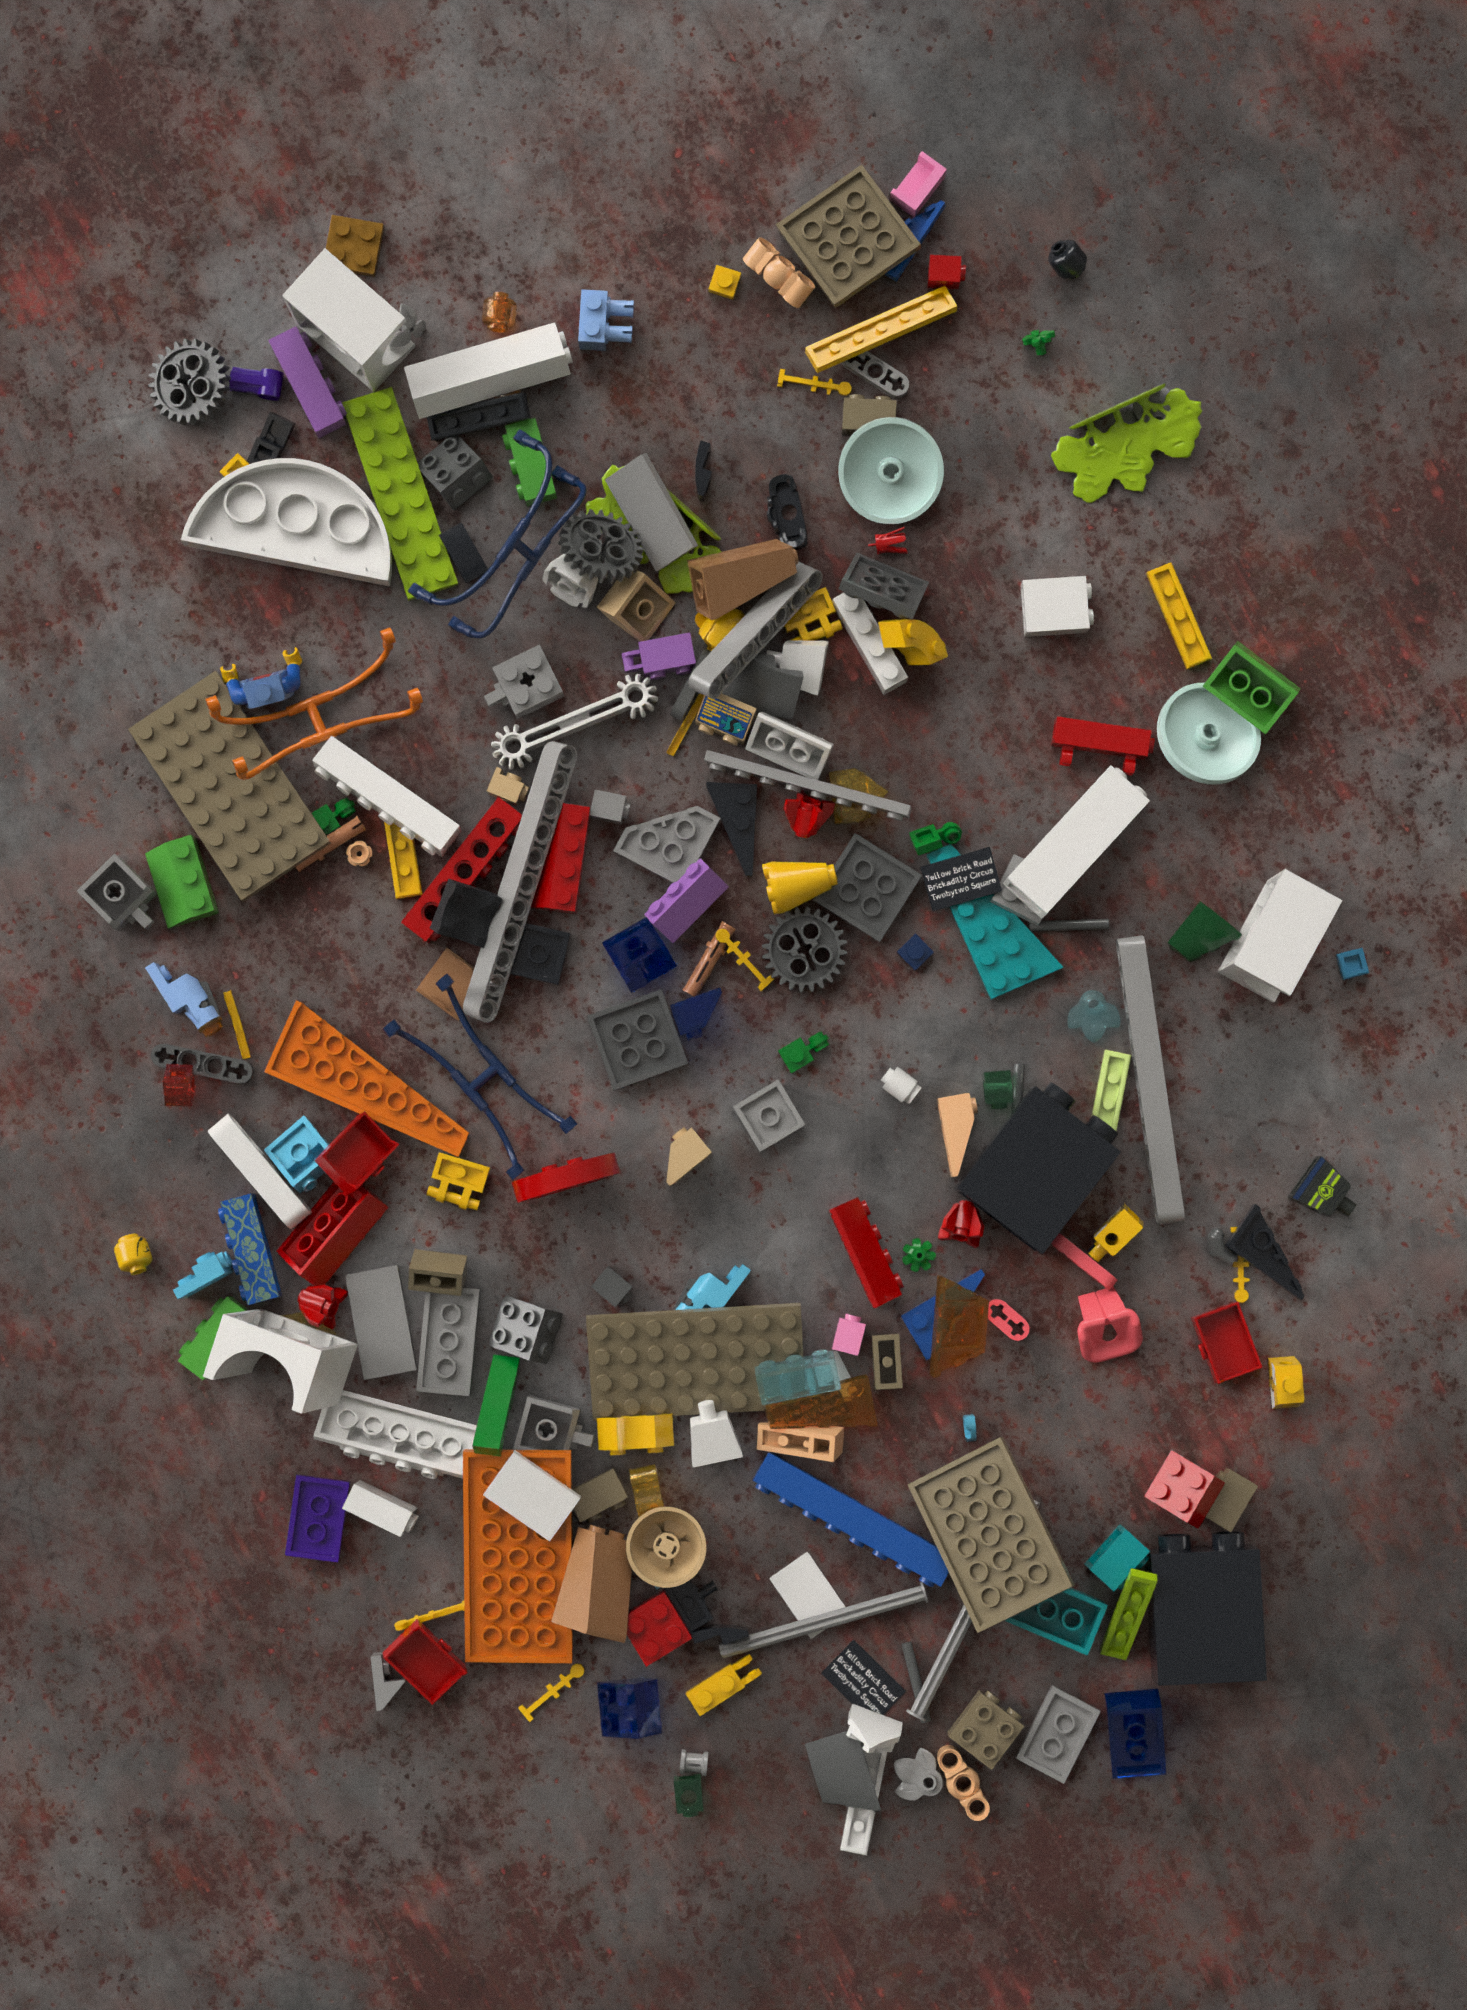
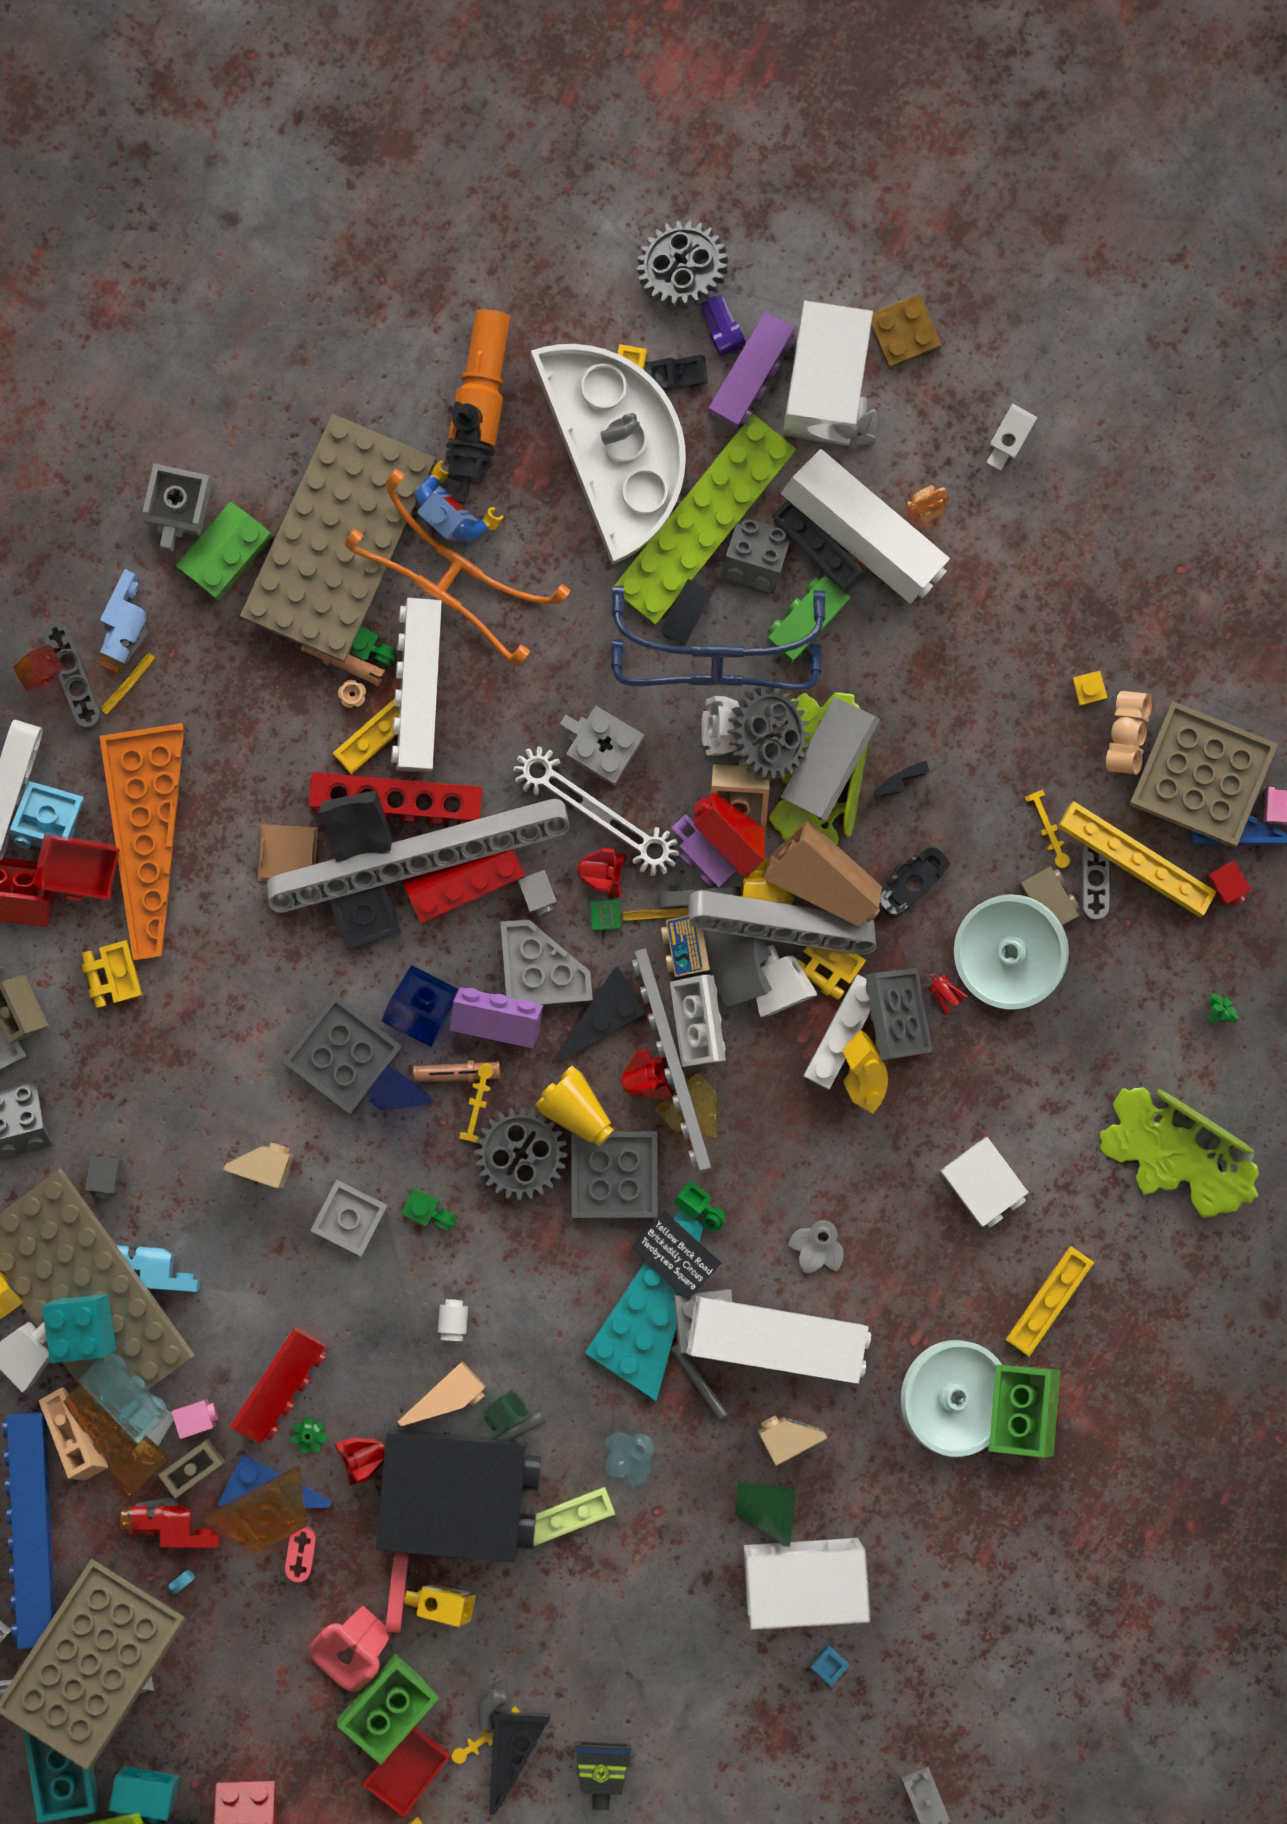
camera: 55 degrees right, 0 degrees up
dark blue bar [382,973,578,1180] -> none
tan brick [487,767,530,806] -> none
red brick [511,1152,621,1203] -> none
light blue brick [578,289,634,351] -> none
dark blue plate [896,933,934,971] -> none
red brick [1051,716,1155,776] -> none
light grey beam [1116,935,1185,1225] -> none
none -> teal brick [42,1294,117,1363]
none -> red plate [120,1497,221,1548]
none -> bright green slope [337,1654,439,1764]
none -> orange piece [445,309,511,504]
none -> red brick [577,848,627,897]
none -> green tile [590,900,621,931]
none -> dark grey arm [601,413,640,445]
none -> red slope [693,791,765,878]
none -> tan slope [758,1415,827,1465]
none -> light grey plate [788,1221,844,1273]
none -> white torso [986,403,1037,470]

